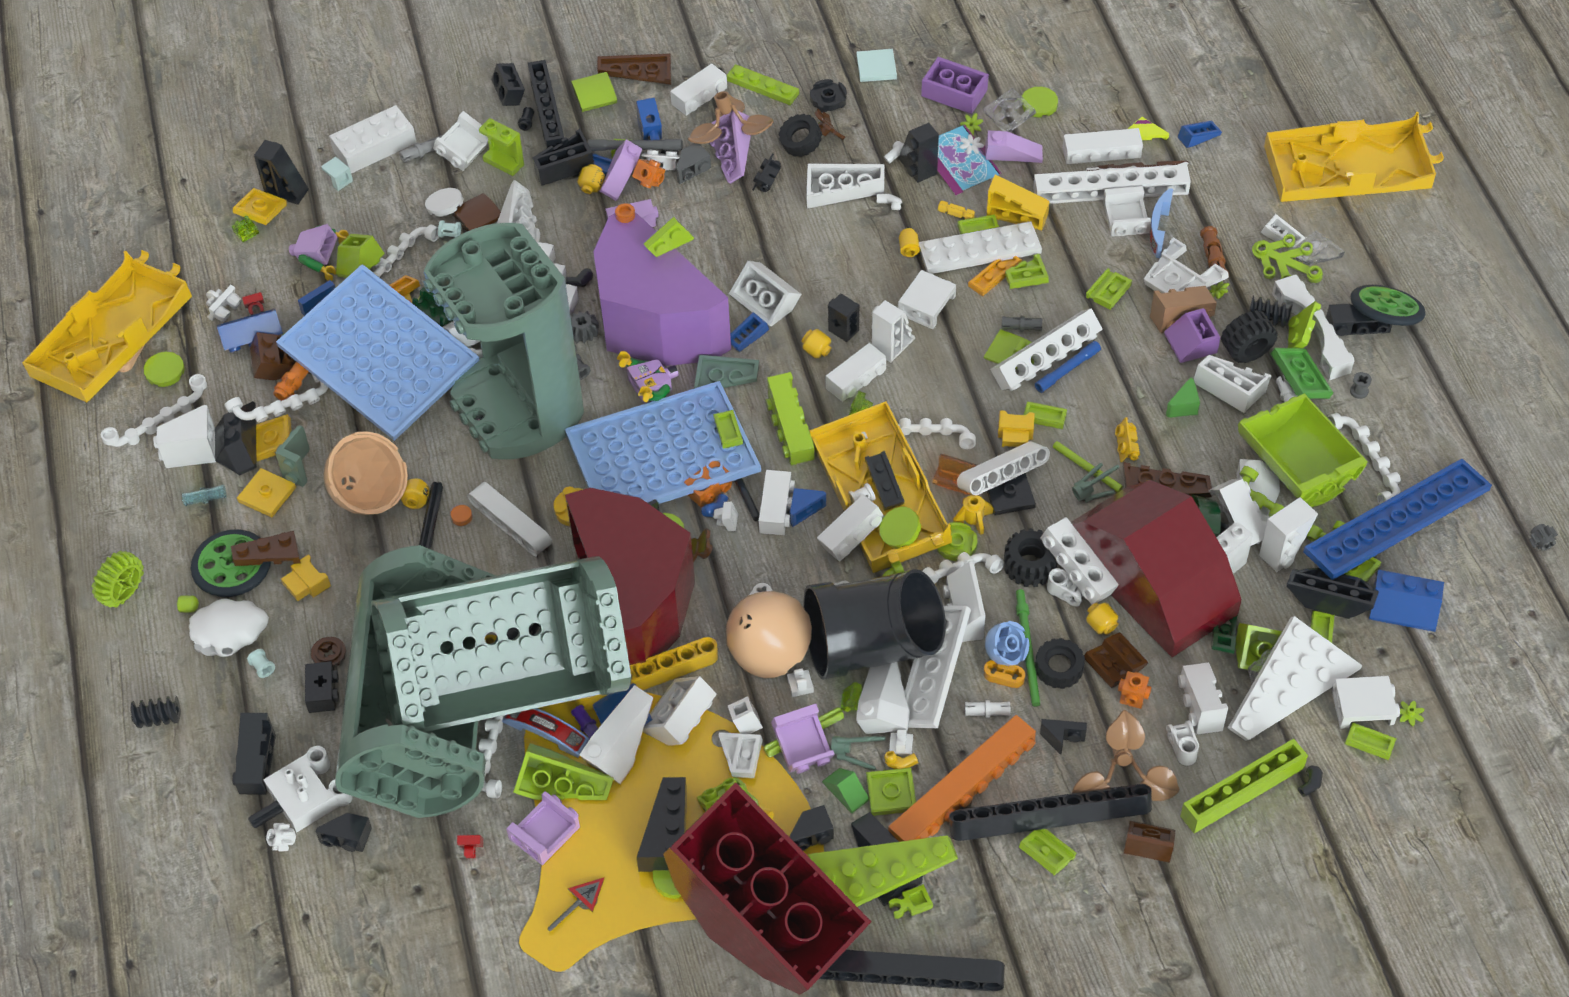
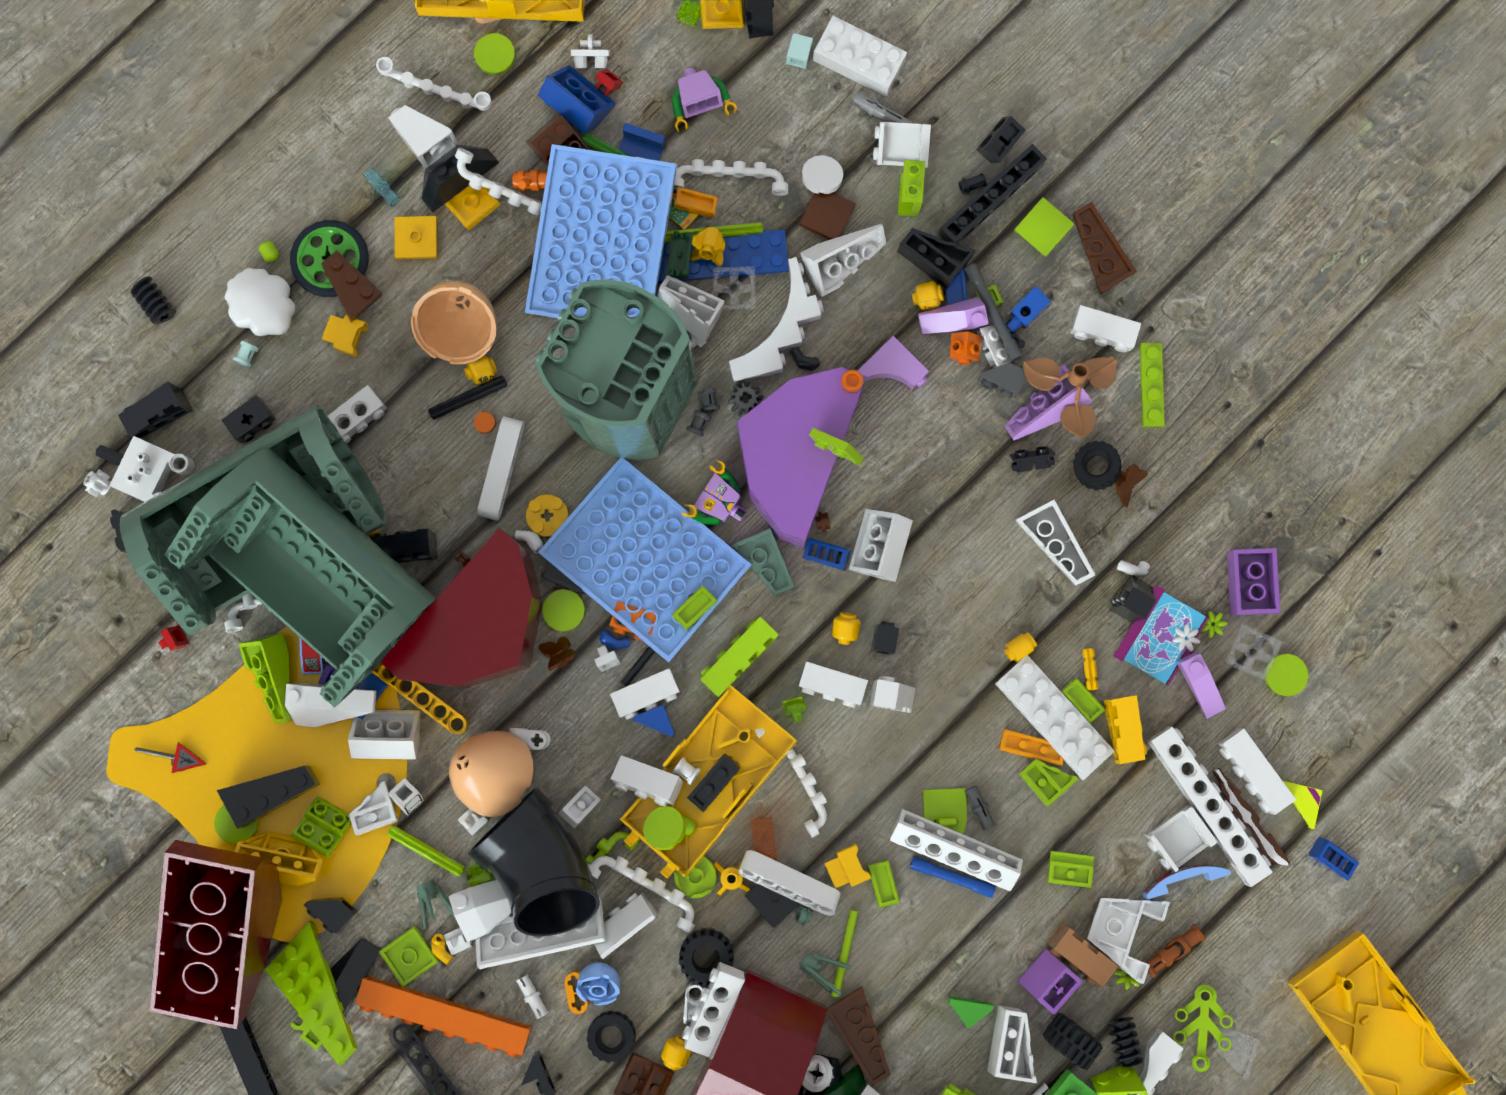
camera: 60 degrees right, 30 degrees up
lime gear [92,551,144,608] -> none
sand green bracket [275,425,310,487] -> none
reddish brown gear [311,637,346,665] -> none
lime slope [336,234,385,278] -> none
light aqua bush [438,220,461,238] -> none
lavender panel [506,791,580,865] -> none
lavender panel [771,704,835,774] -> none
black plate [810,79,847,113] -> none
bright green slope [822,768,869,813] -> none
light aqua tile [856,49,897,82] -> none
white arm [877,194,902,210] -> none
white panel [898,270,956,329] -> none
bright green bar [1016,589,1040,707] -> none
yellow hinge [1115,417,1140,462] -> none
white slope [1261,214,1306,250] -> none
none -> sand green plate [795,905,813,926]

